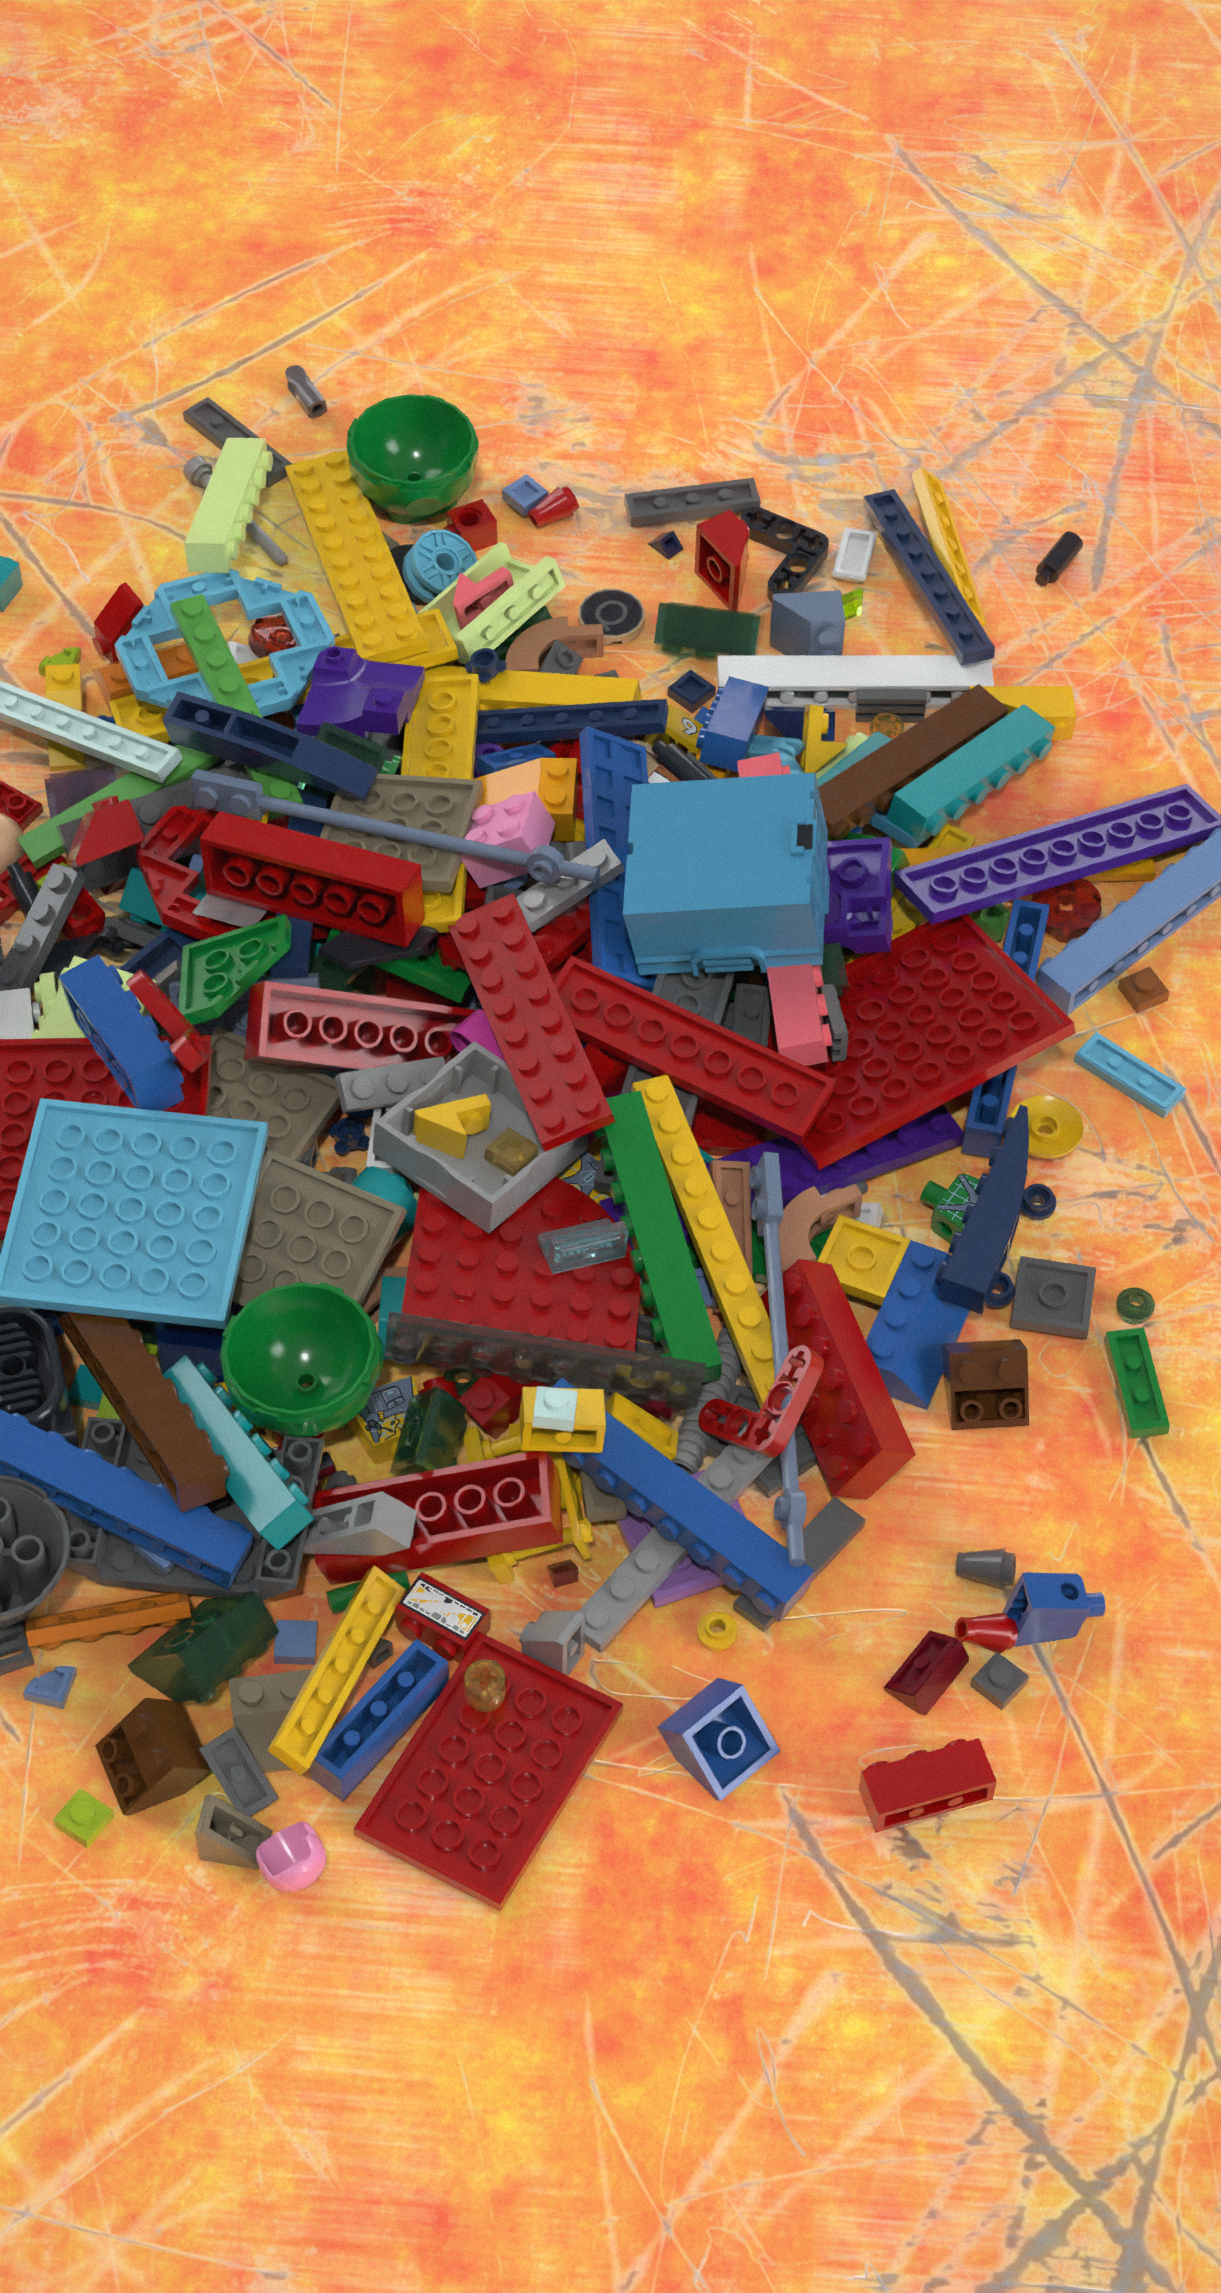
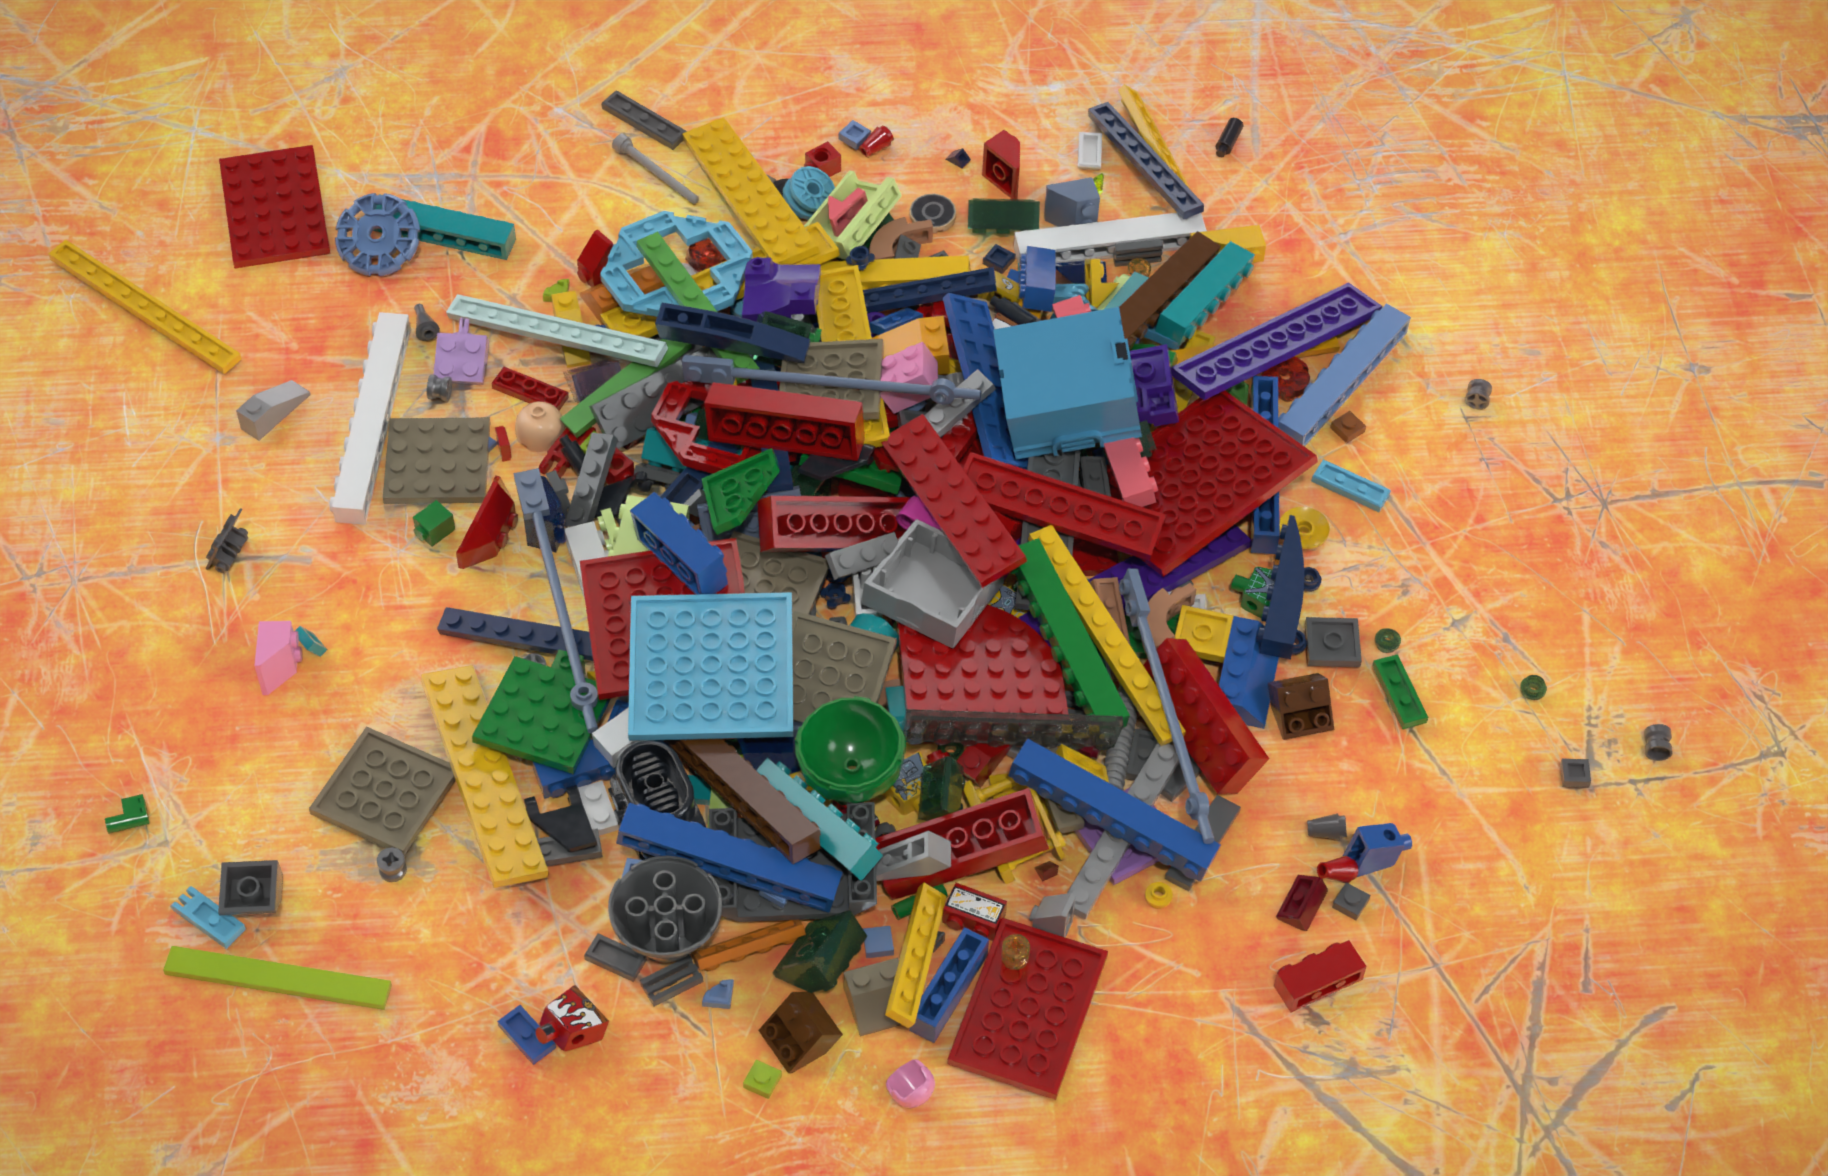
camera: 10 degrees left, 0 degrees up
red slope [65,795,145,867] -> none
red beam [126,969,213,1073] -> none
yellowish green brick [184,438,273,573] -> none
flat silver sticker [192,894,267,927] -> none
dark tan slope [195,1794,273,1870] -> none
dark grey plate [198,1726,278,1817] -> none
dark grey bar [285,365,327,419] -> none
green rock [346,394,479,524] -> none
yellow slope [412,1094,491,1159] -> none
clear yellow plate [484,1127,539,1177] -> none
yellow brick [519,1387,606,1453] -> none
light aqua plate [532,1386,578,1432] -> none
clear light blue panel [537,1218,629,1274] -> none
dark grey plate [624,477,761,527] -> none
blue slope [657,1678,780,1801] -> none
red beam [698,1345,824,1458] -> none
black beam [741,507,829,603] -> none
dark grey tile [820,984,848,1062] -> none

